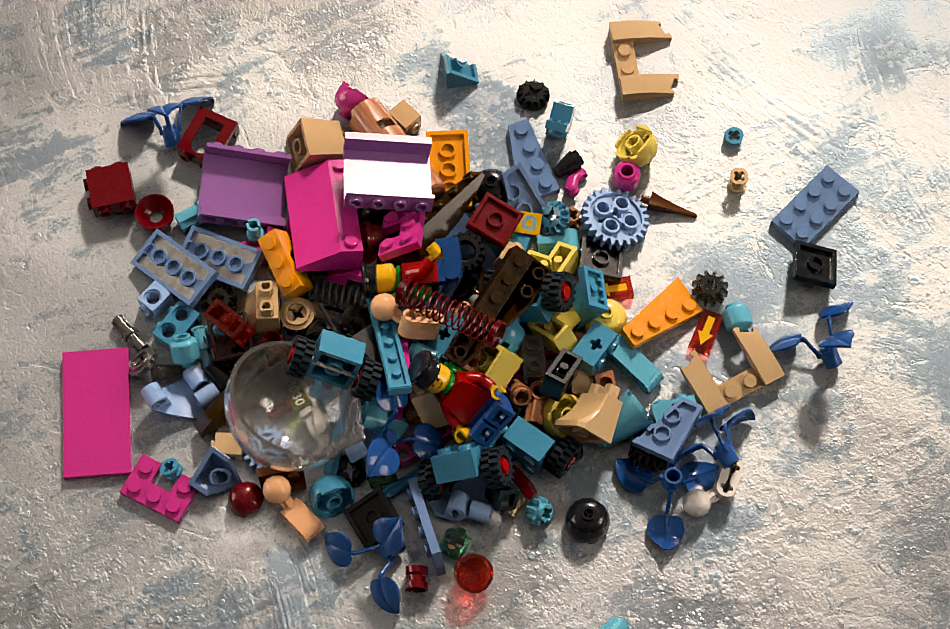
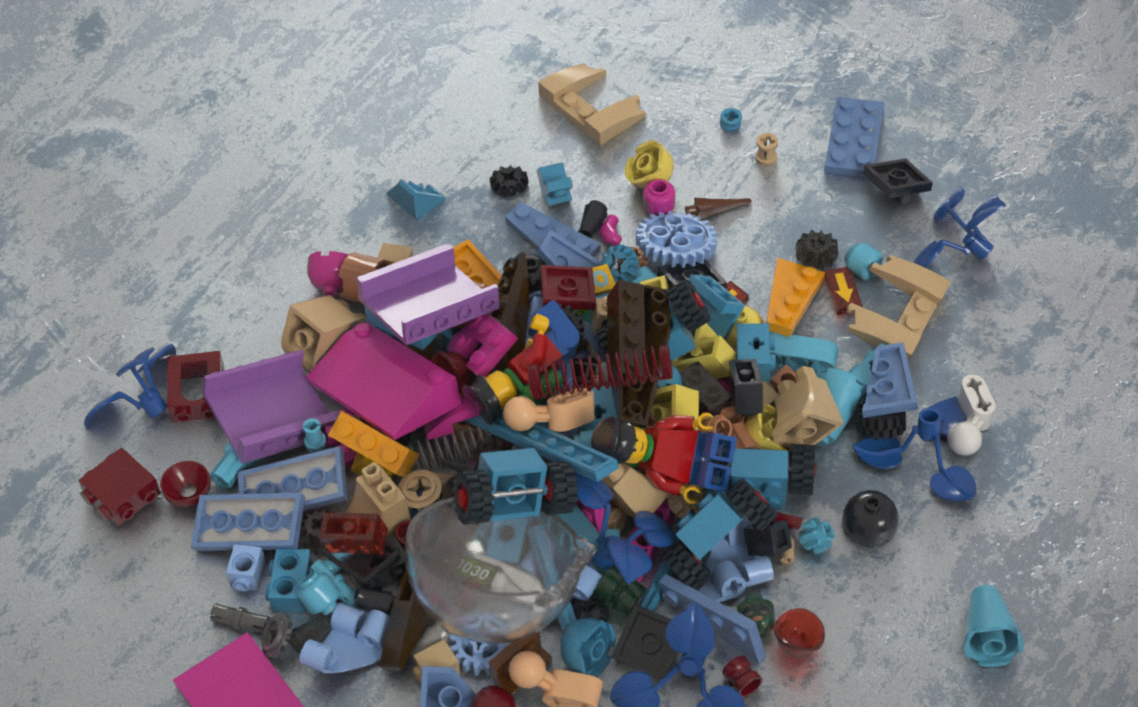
camera: 30 degrees left, 15 degrees down
blue plant [669,404,755,469] -> none

